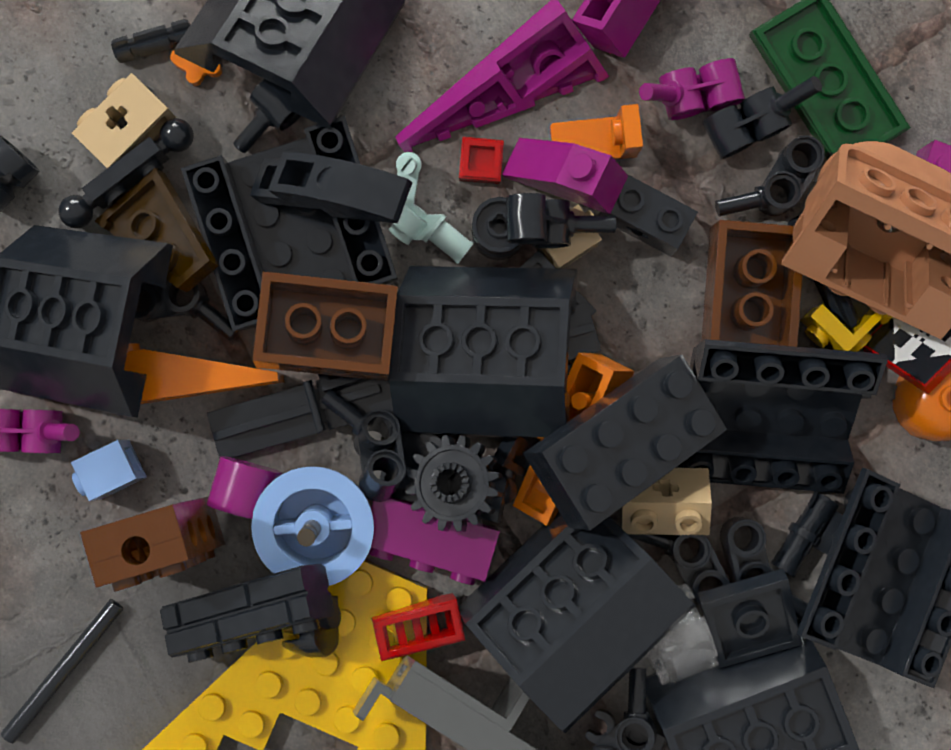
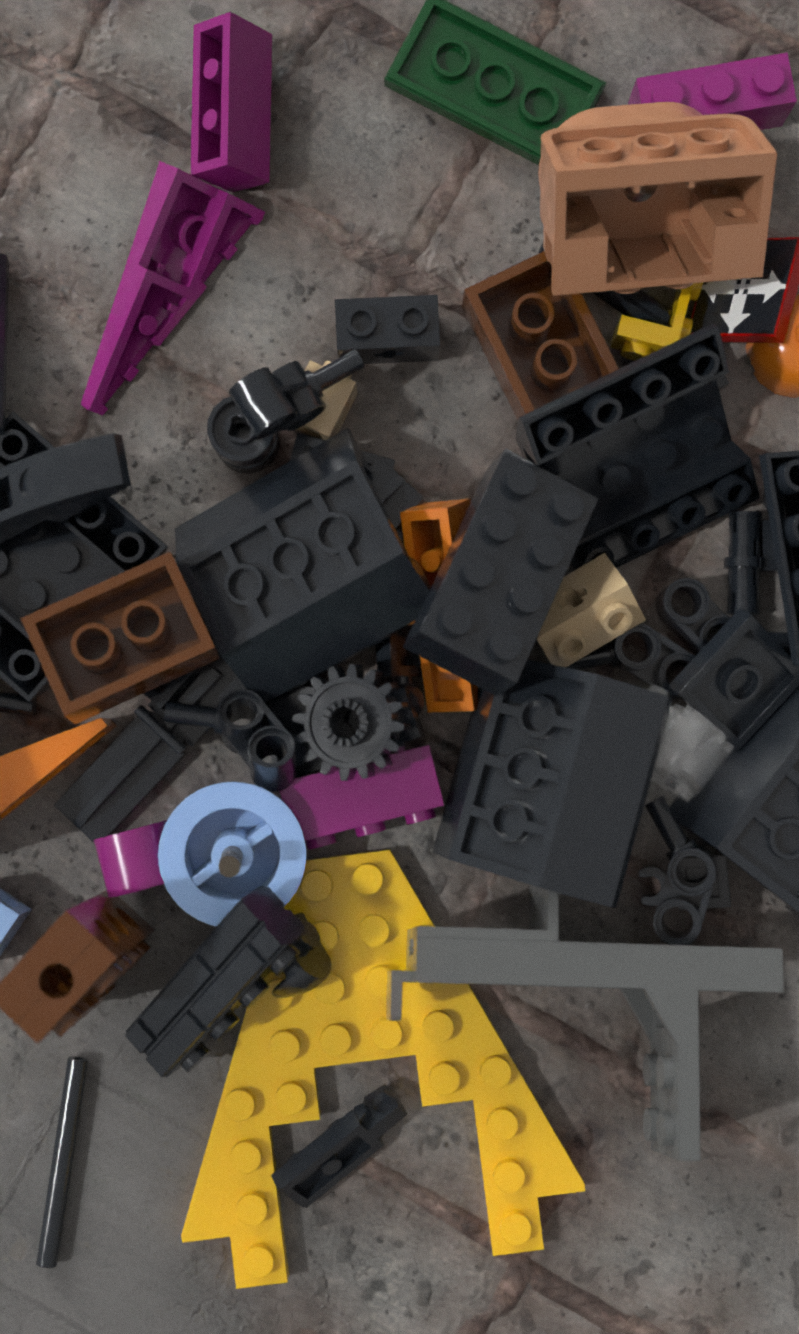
camera: 25 degrees left, 0 degrees up
red slope [371,593,465,662] -> none
light aqua pin [389,152,474,264] -> none
red tile [459,137,504,184] -> none
magenta slope [501,138,628,214] -> none
orange bracket [550,104,643,160] -> none
magenta beam [639,58,745,121] -> none
black beam [702,76,822,160] -> none
black beam [715,135,824,217] -> none

